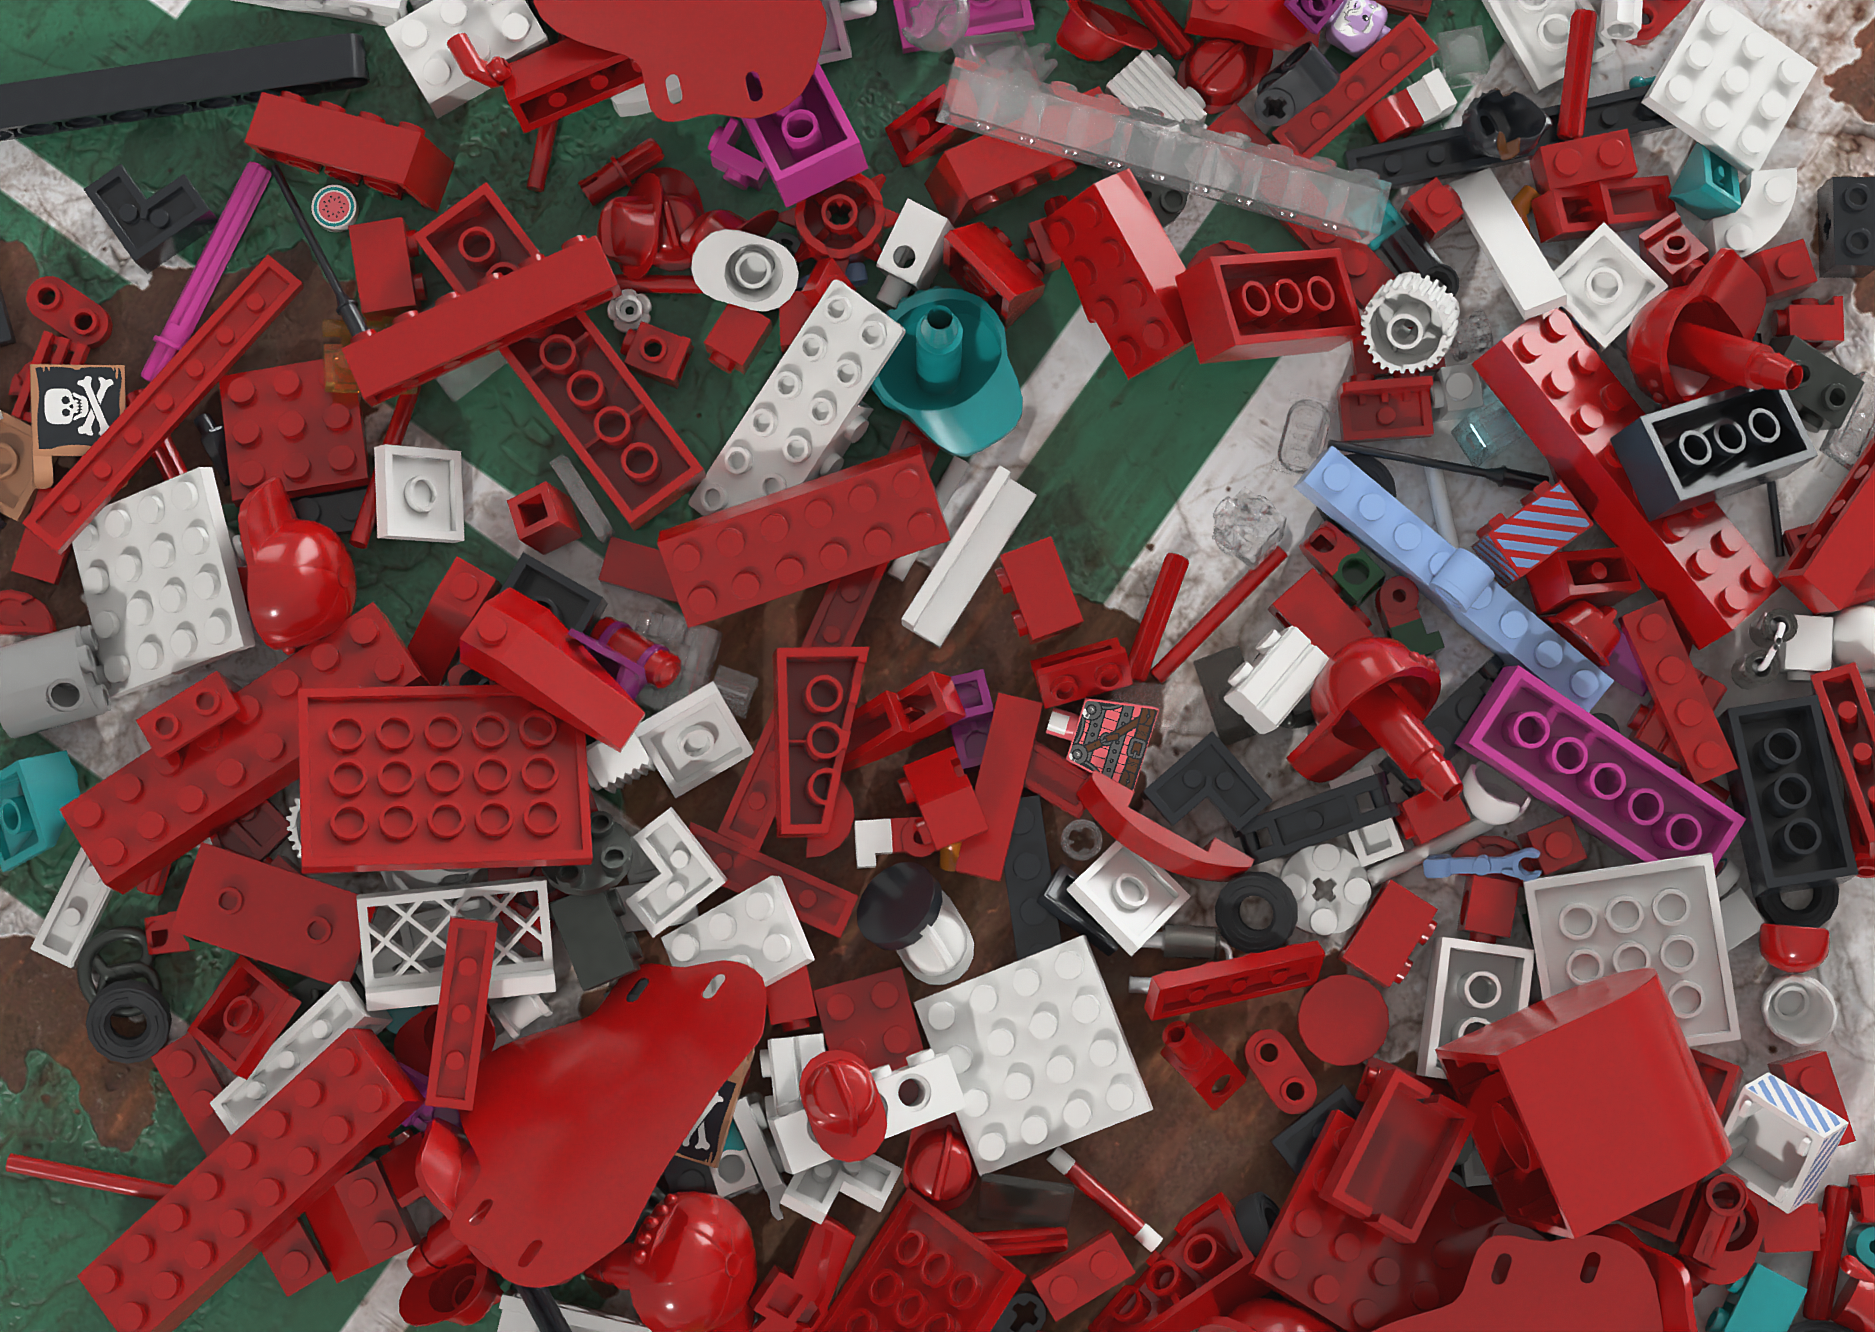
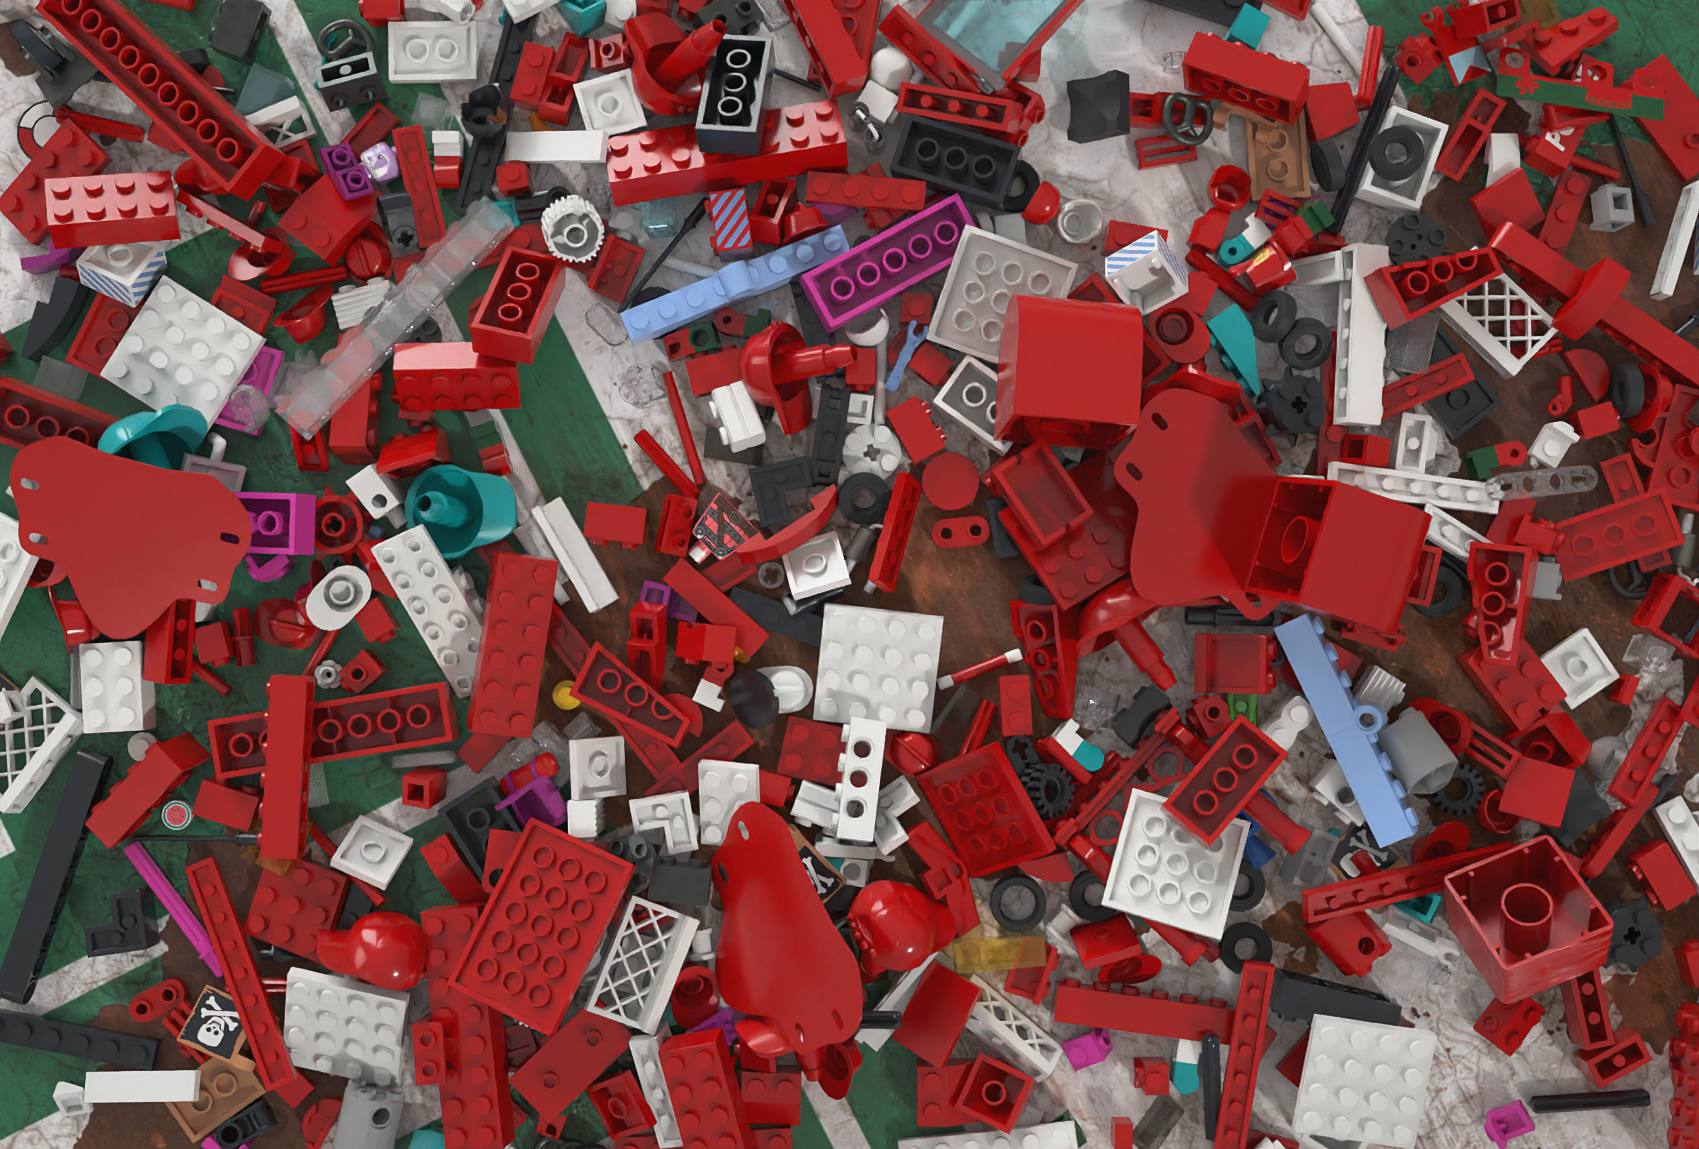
camera: 60 degrees left, 5 degrees up
red plate [425,916,498,1111] -> none
red arm [447,33,512,88] -> none
red wedge [459,587,645,753] -> none
red piece [596,173,663,279] -> none
red piece [799,1049,887,1162] -> none
red bracket [1160,1021,1246,1111] -> none
red axle [1557,9,1597,141] -> none
red piece [1676,1174,1749,1270] -> none
none -> white plate [128,732,157,761]
none -> red brick [194,622,236,668]
none -> leg [468,420,513,477]
none -> yellow plate [553,680,581,710]

